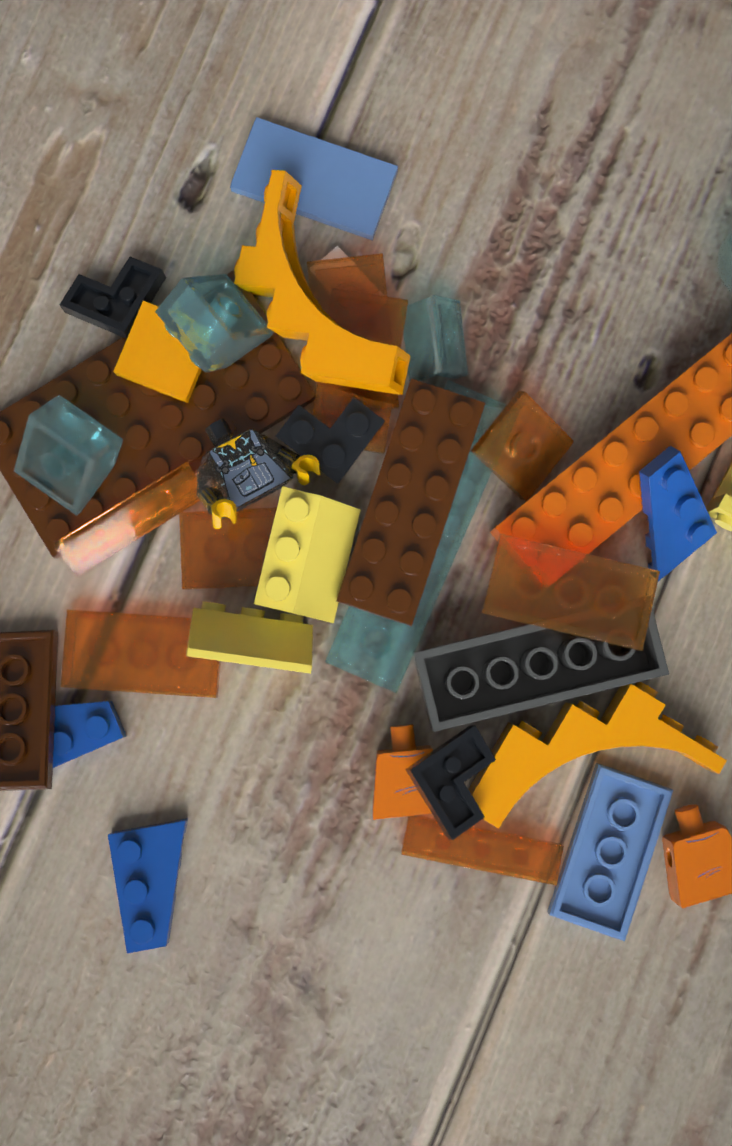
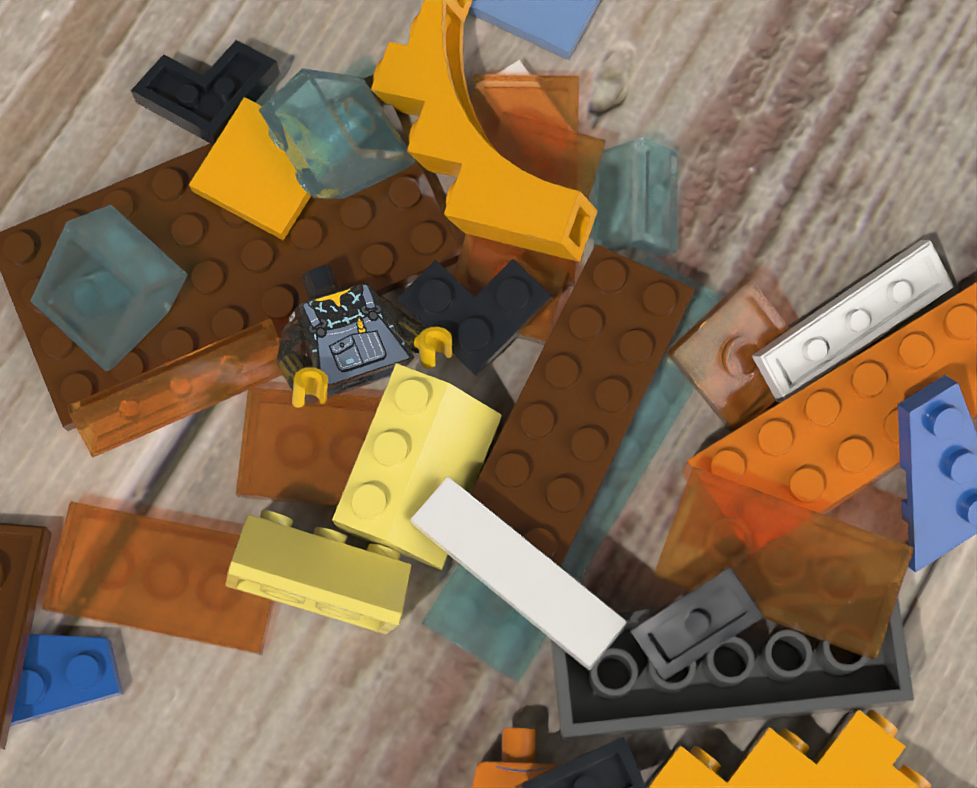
camera: 10 degrees right, 10 degrees down
none -> white tile [411,477,627,670]
none -> black plate [631,563,764,680]
none -> white tile [752,240,954,402]

